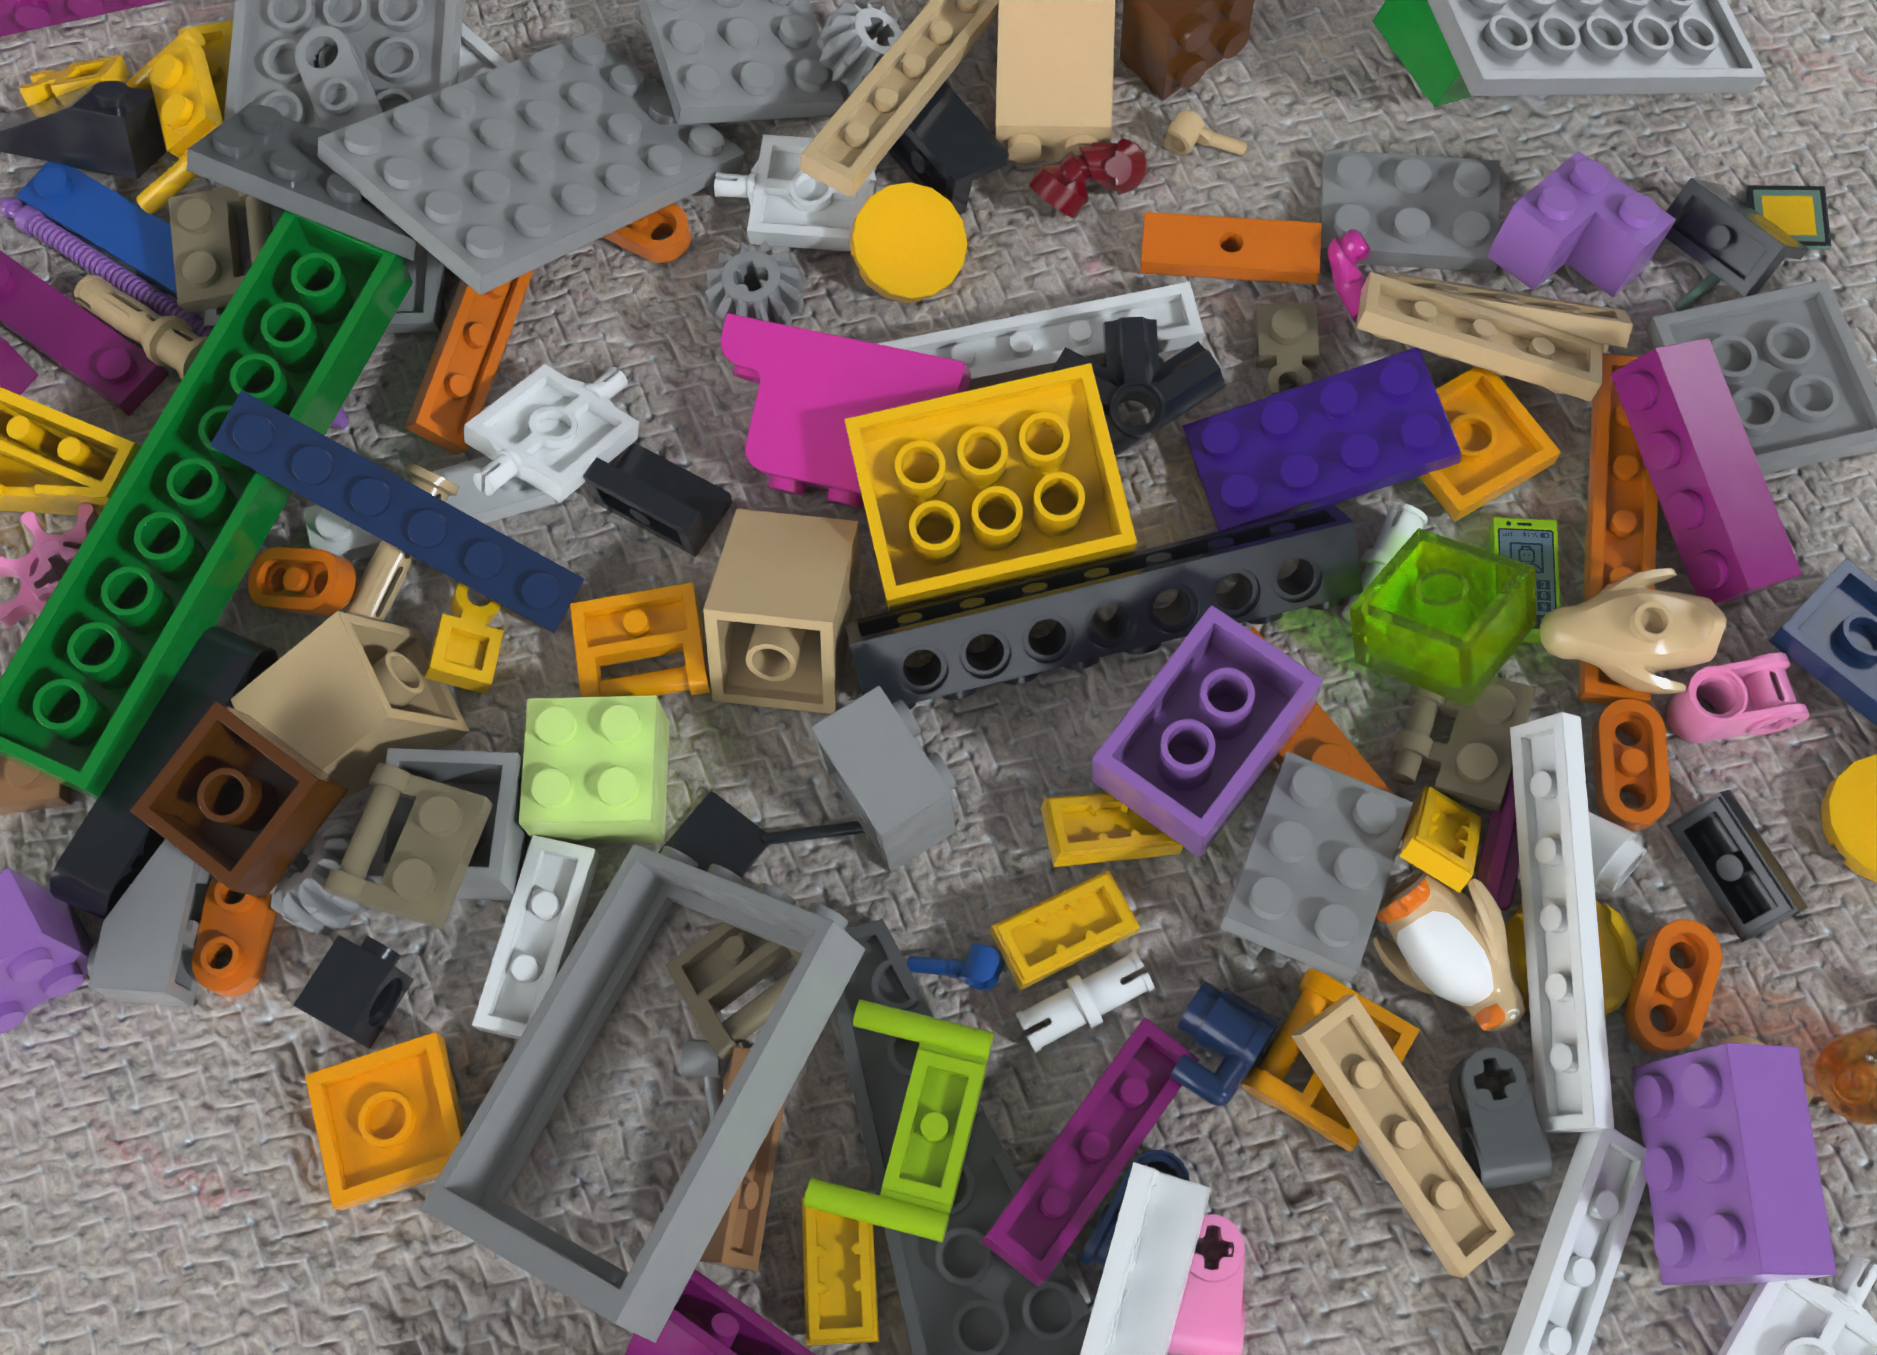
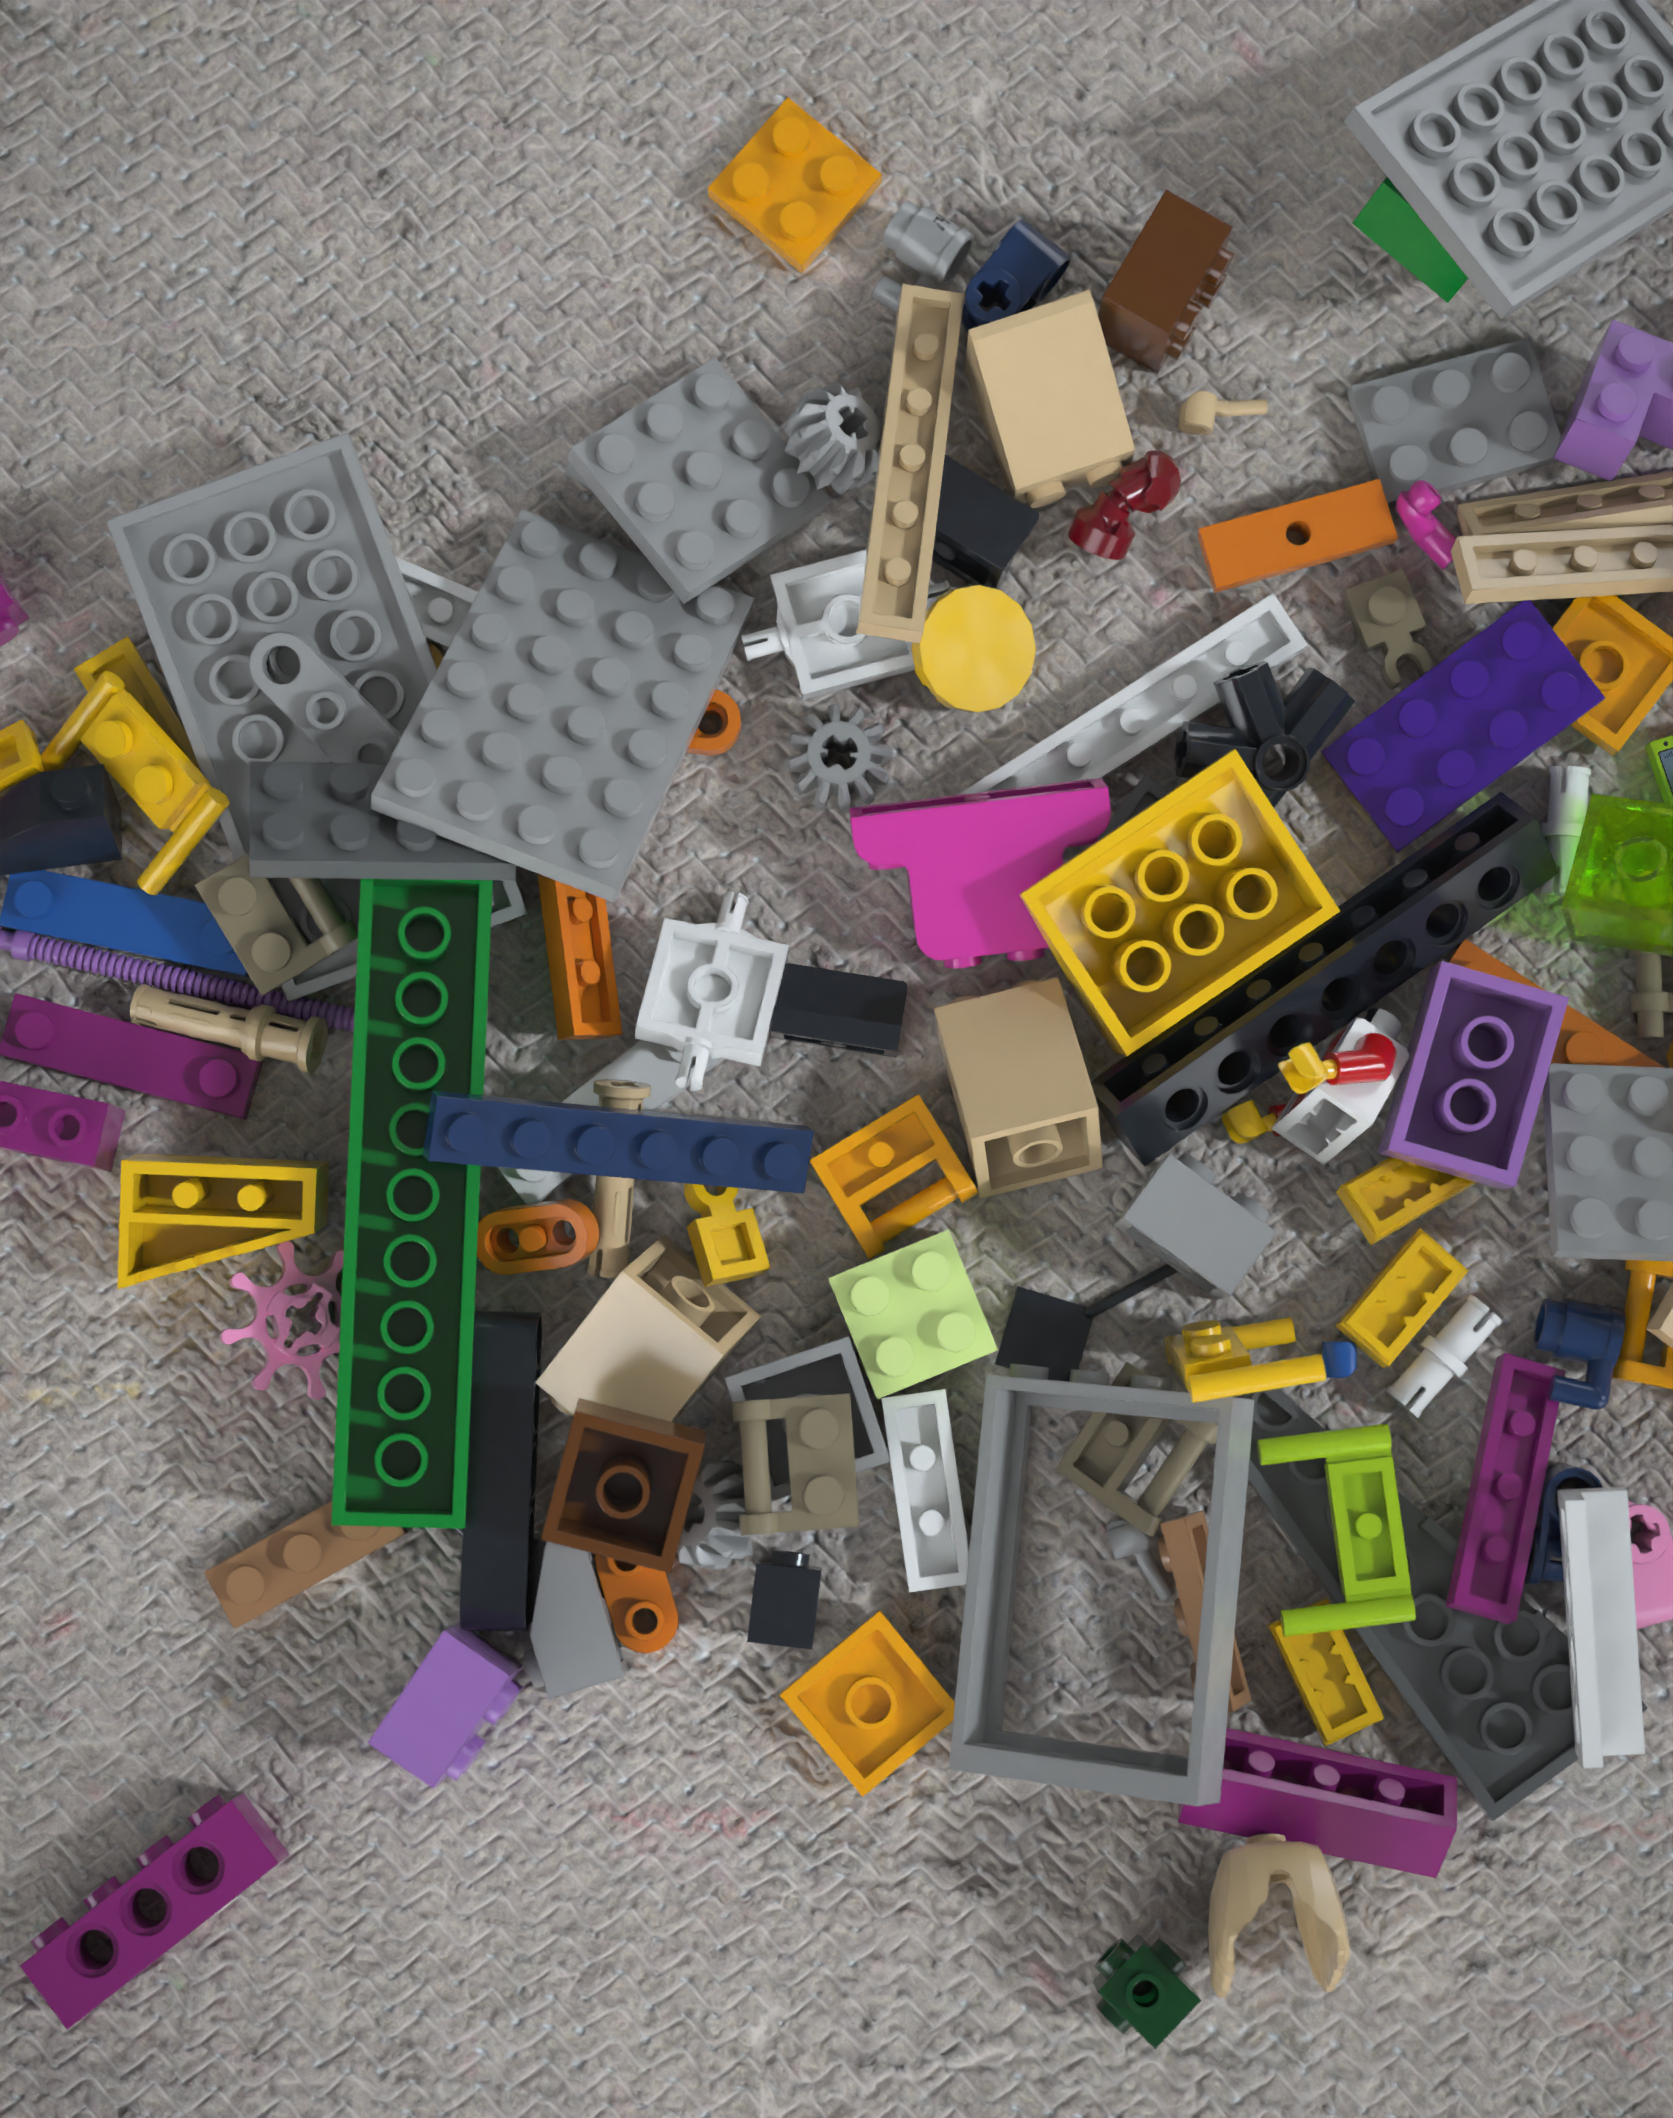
camera: 25 degrees left, 15 degrees up
none -> yellow plate [1164,1317,1326,1403]
none -> torso [1221,1008,1410,1165]

